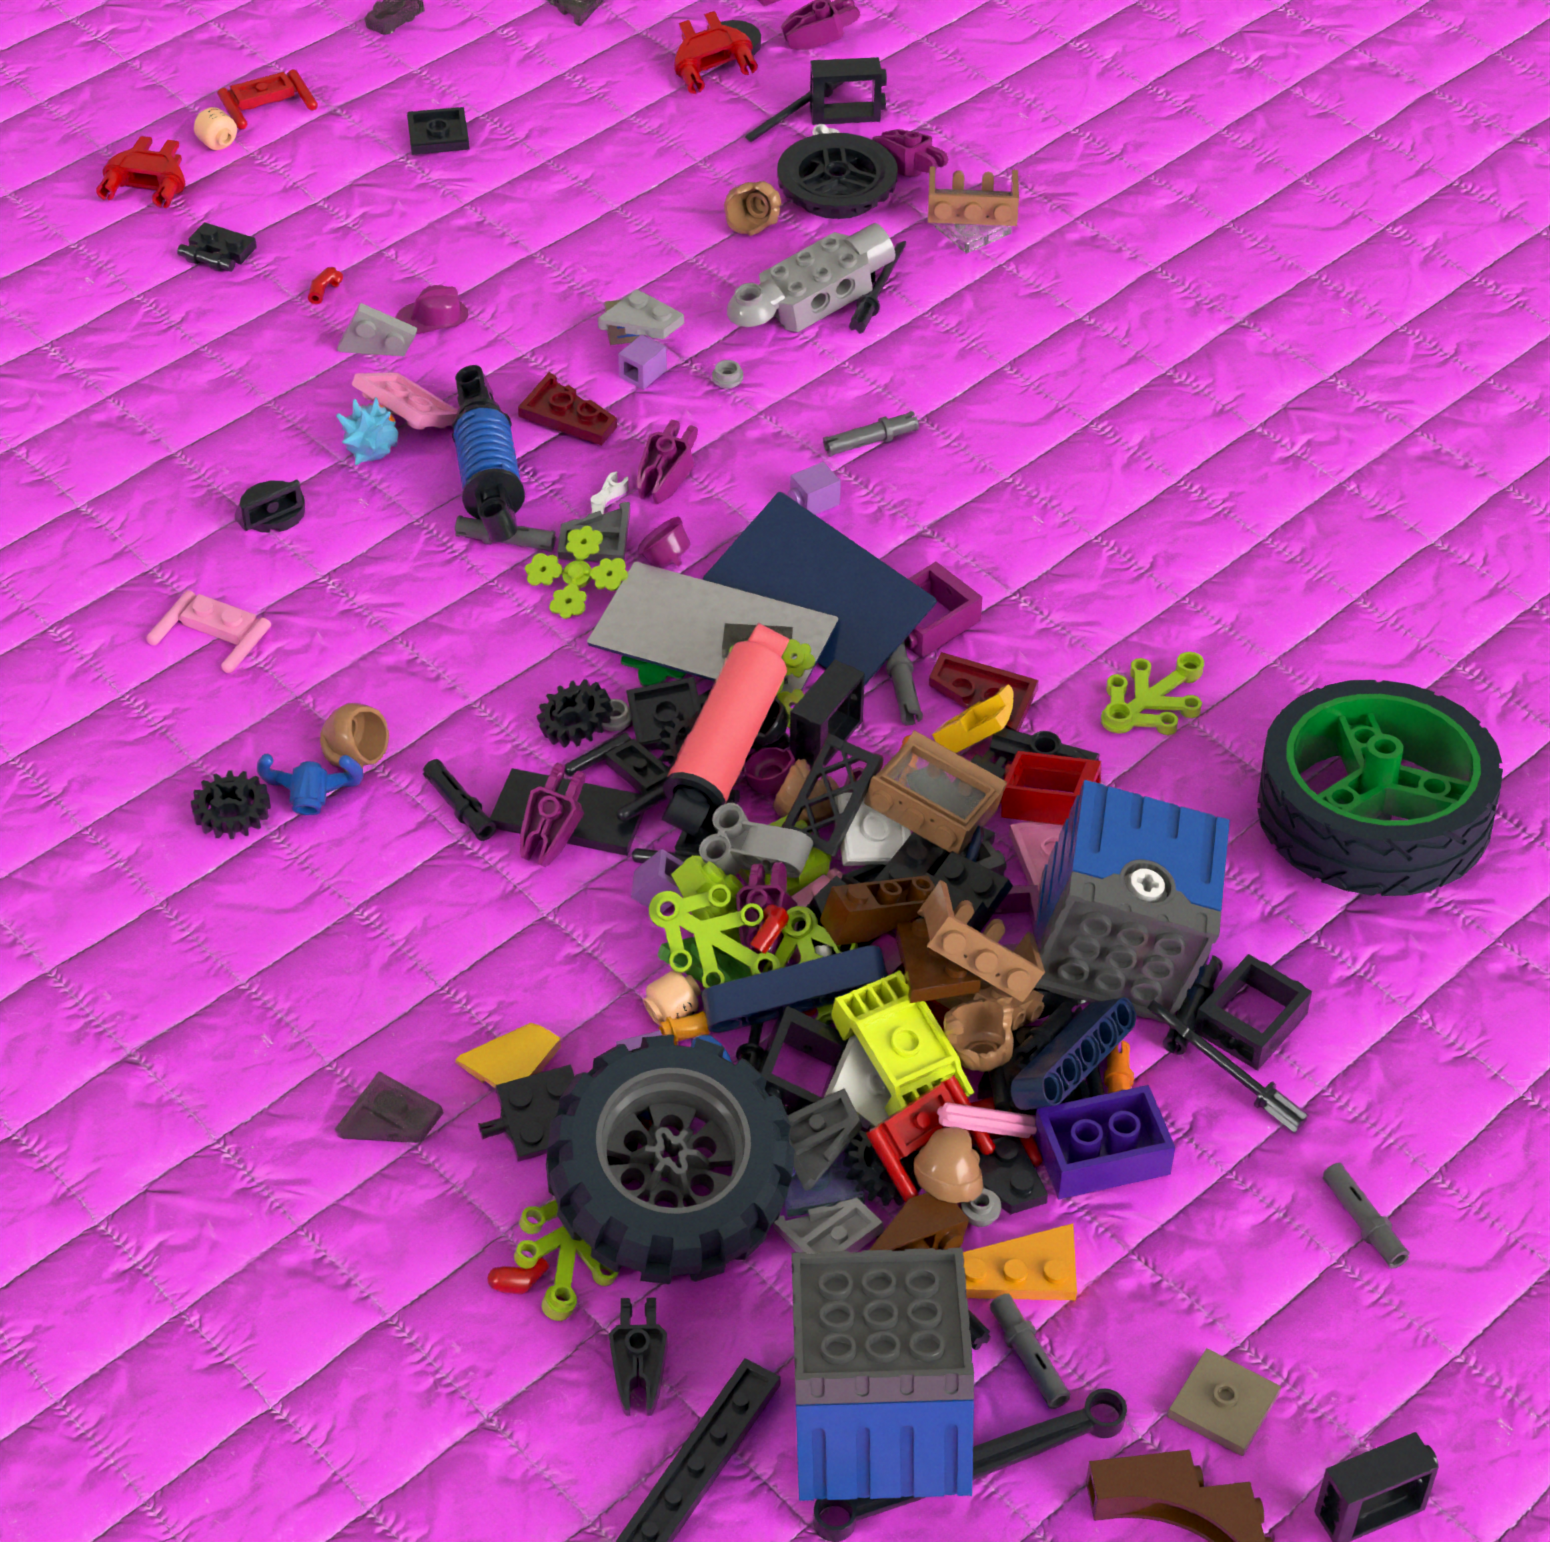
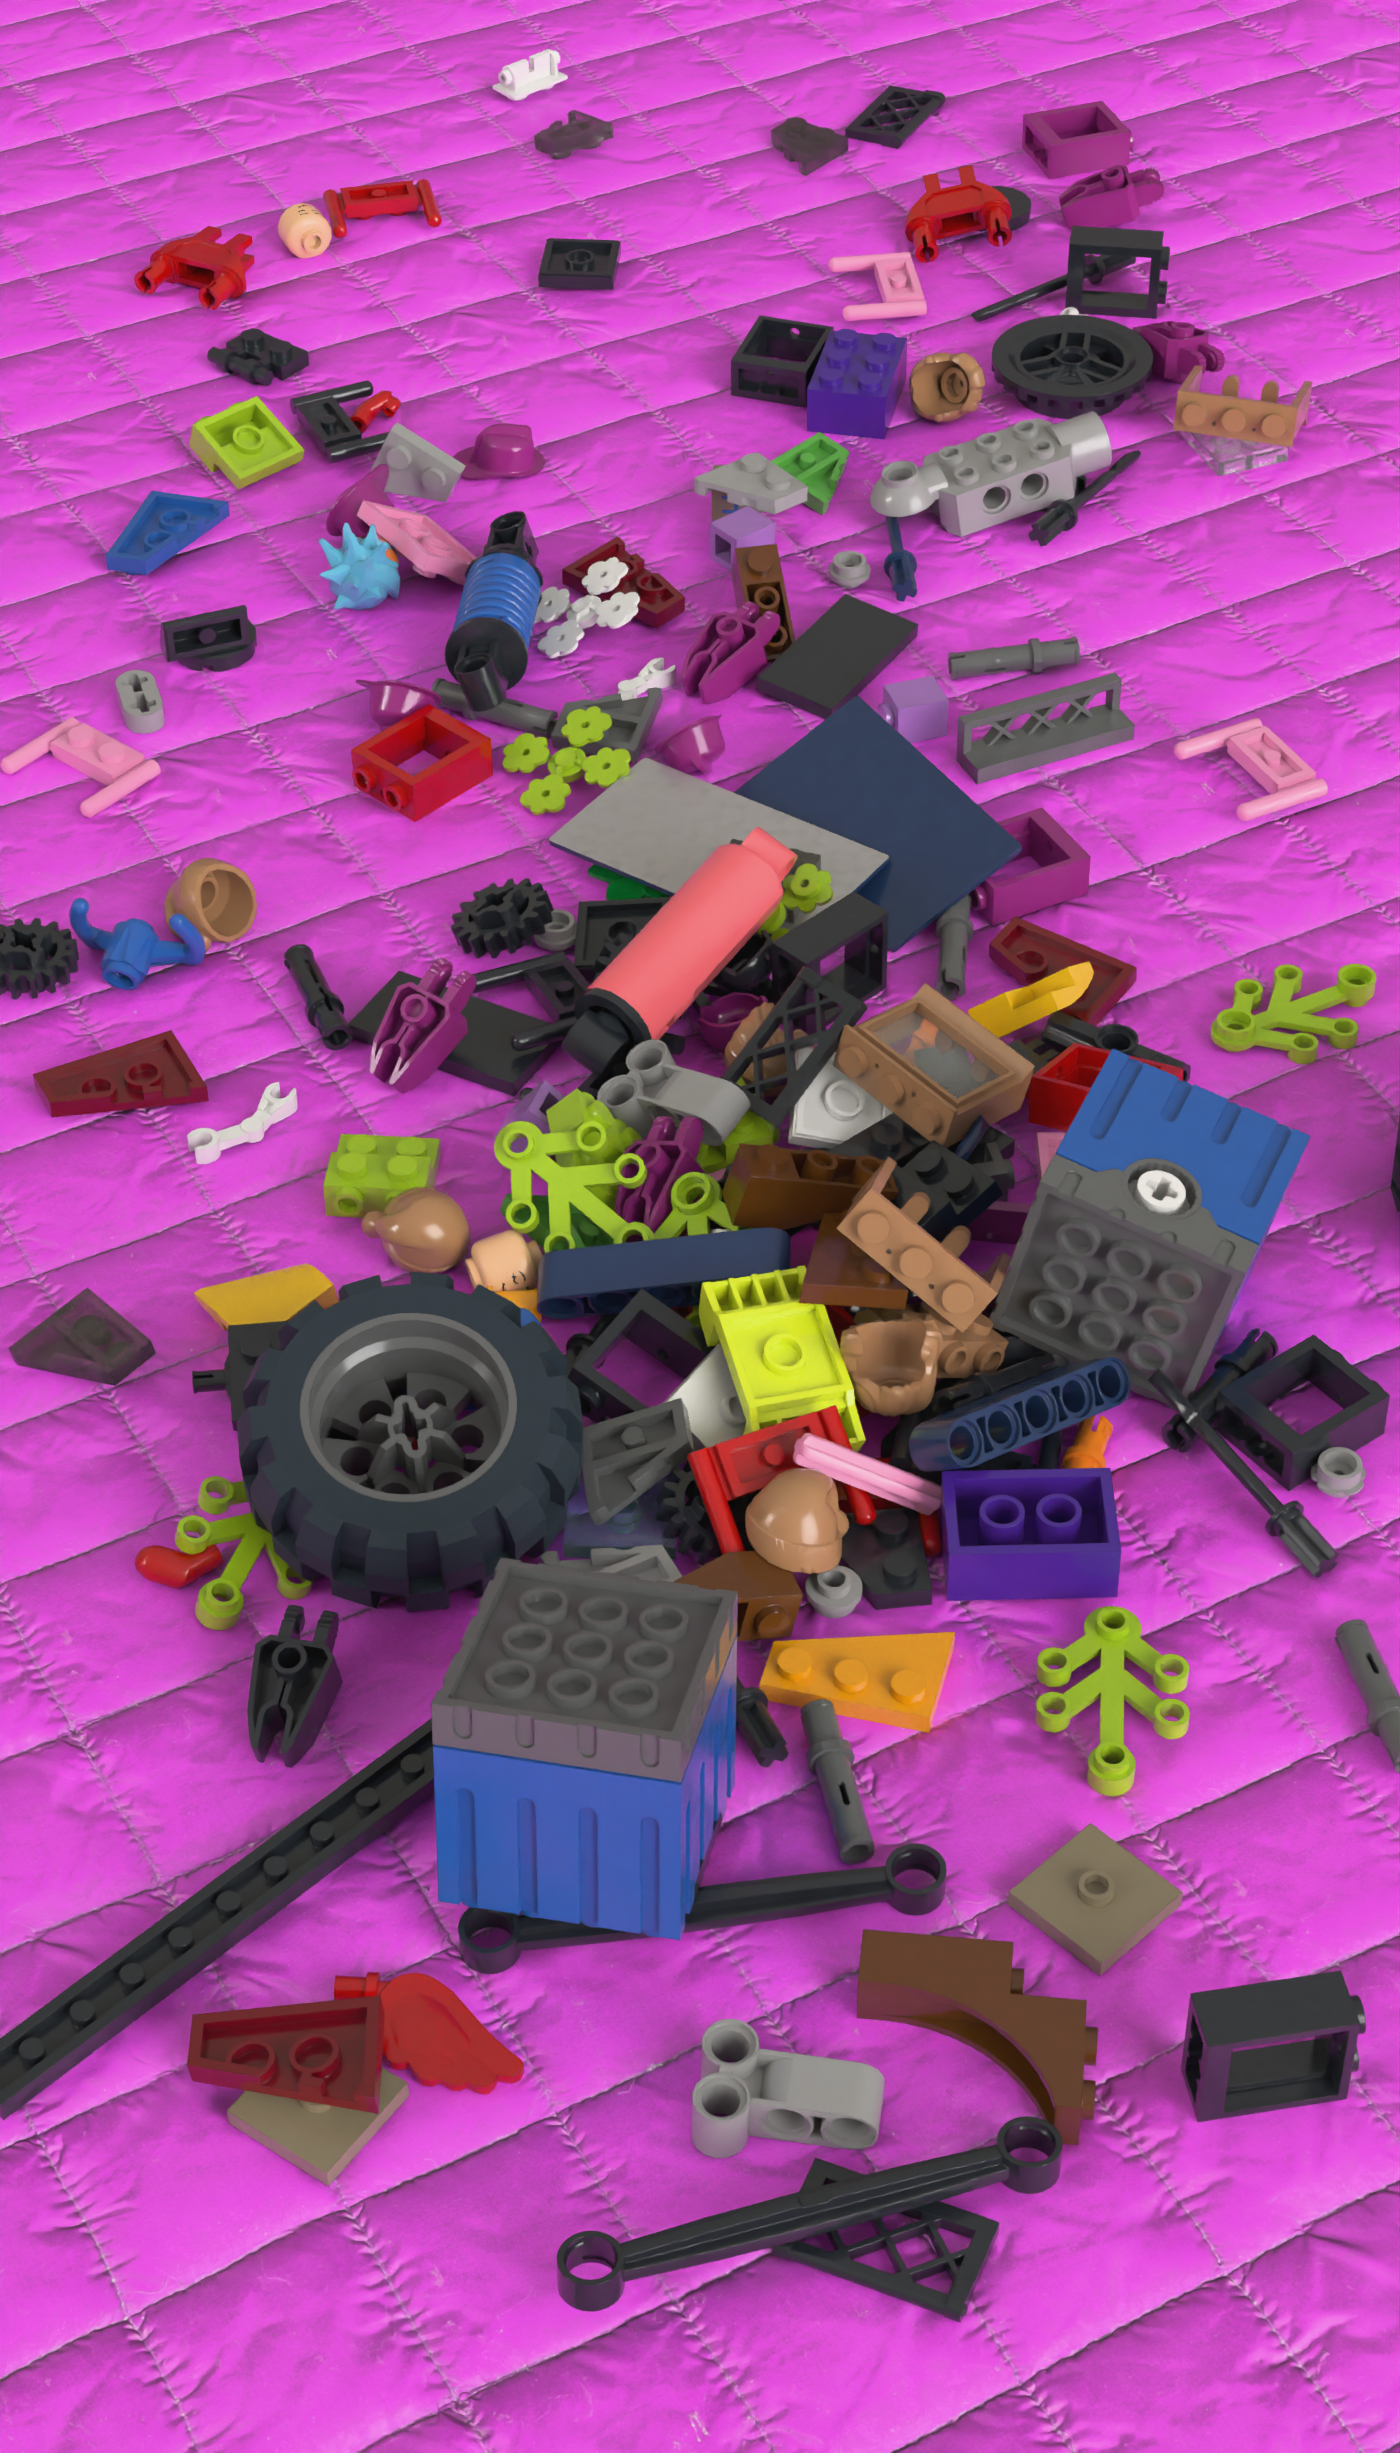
camera: 15 degrees right, 5 degrees down
red arm [750,904,789,954] -> none
none -> dark red wing [33,1030,209,1118]
none -> blue wing [106,491,230,575]
none -> light grey beam [116,670,165,734]
none -> white piece [187,1082,298,1164]
none -> lime plate [189,396,305,490]
none -> black plate [290,380,389,463]
none -> lime plate [323,1134,441,1218]
none -> magenta piece [326,464,395,539]
none -> red window [351,704,493,822]
none -> magenta piece [356,679,442,732]
none -> medium nougat piece [361,1187,470,1274]
none -> white plant [534,557,640,659]
none -> black window [731,315,834,407]
none -> reddish brown slope [731,544,795,662]
none -> black tile [756,594,919,719]
none -> bright green wing [771,432,850,515]
none -> dark purple brick [807,329,907,439]
none -> bright pink plate [828,252,927,321]
none -> dark blue piece [884,516,917,602]
none -> dark grey fence [956,673,1135,784]
none -> lime plant [1035,1606,1190,1796]
none -> bright pink plate [1174,718,1328,821]
none -> light grey plate [1311,1447,1366,1498]

